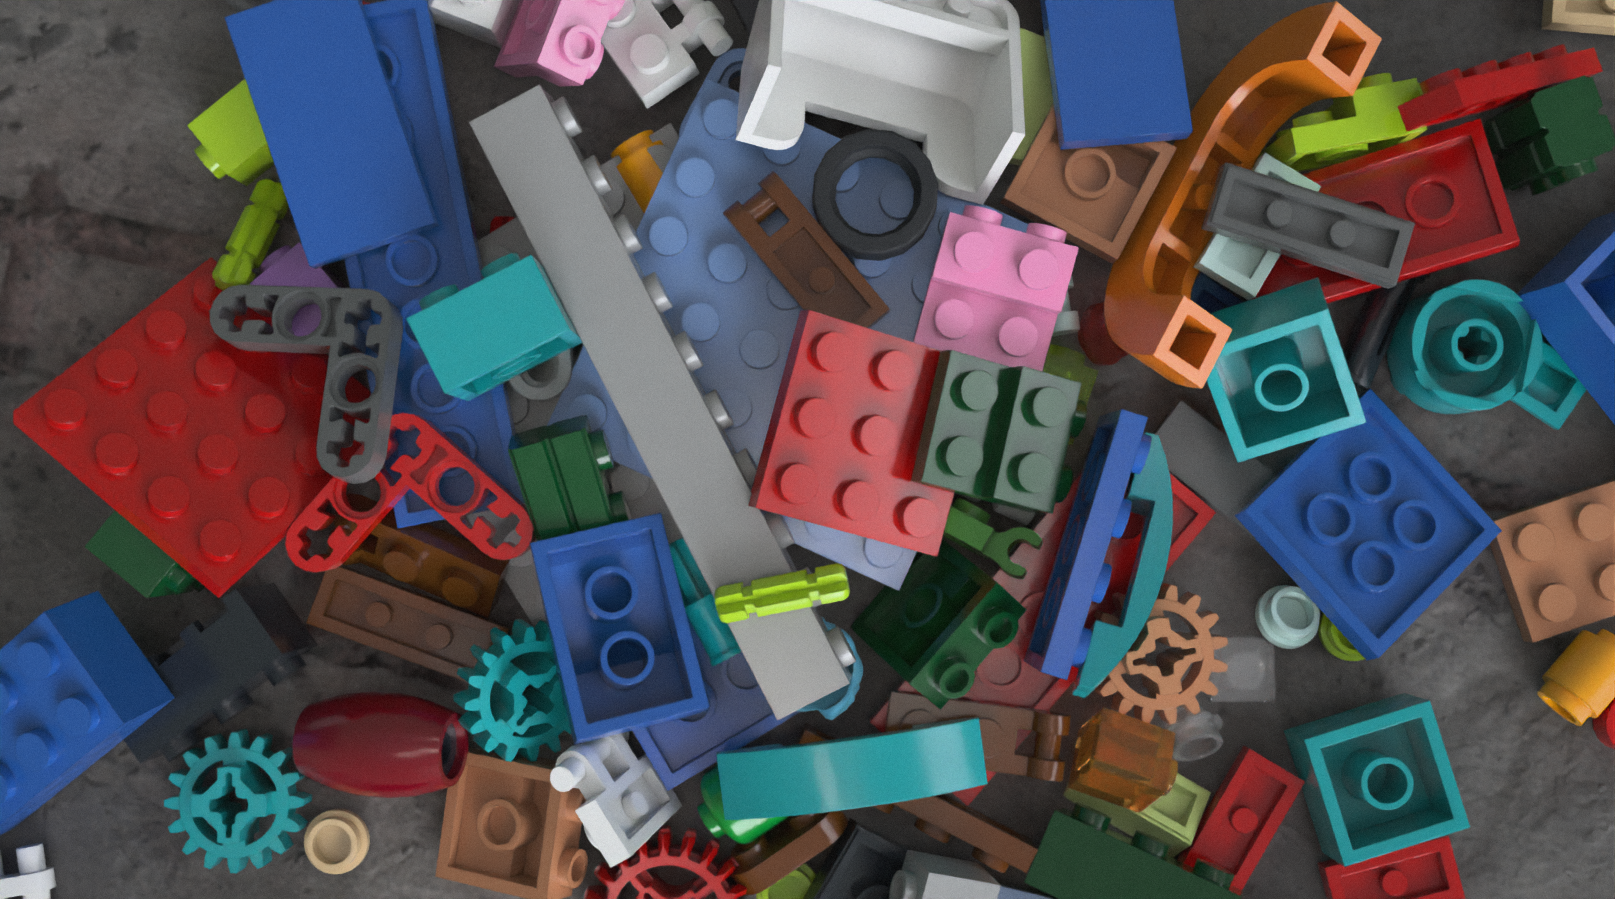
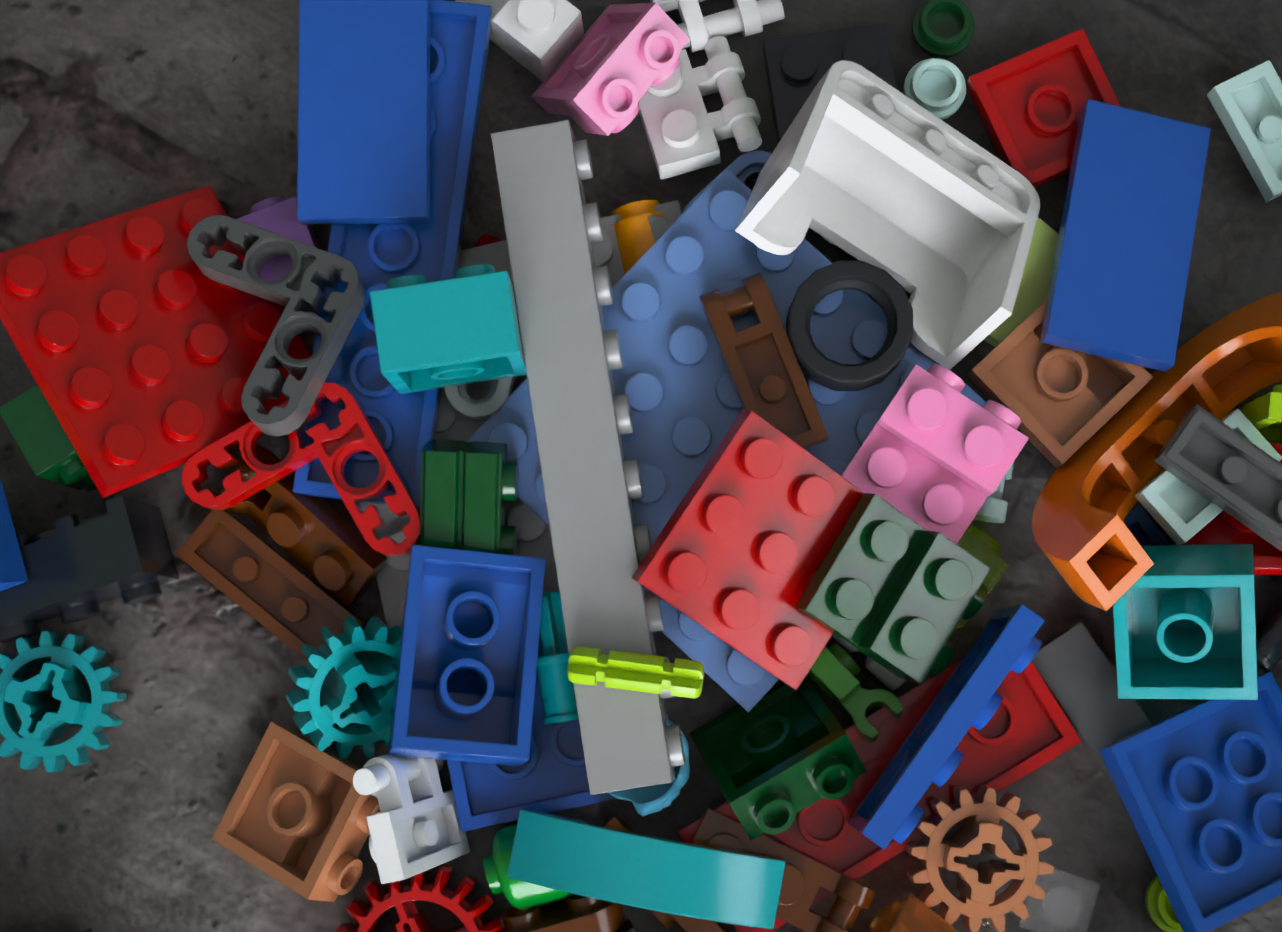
camera: 30 degrees right, 5 degrees down
lime brick [187,79,274,186] -> none
lime axle [212,178,289,291] -> none
dark red piece [292,691,468,798] -> none
tan plate [304,808,370,874] -> none
teal slope [1072,432,1173,698] -> none
clear red plate [1078,302,1129,366] -> none
light aqua plate [1255,585,1320,649] -> none

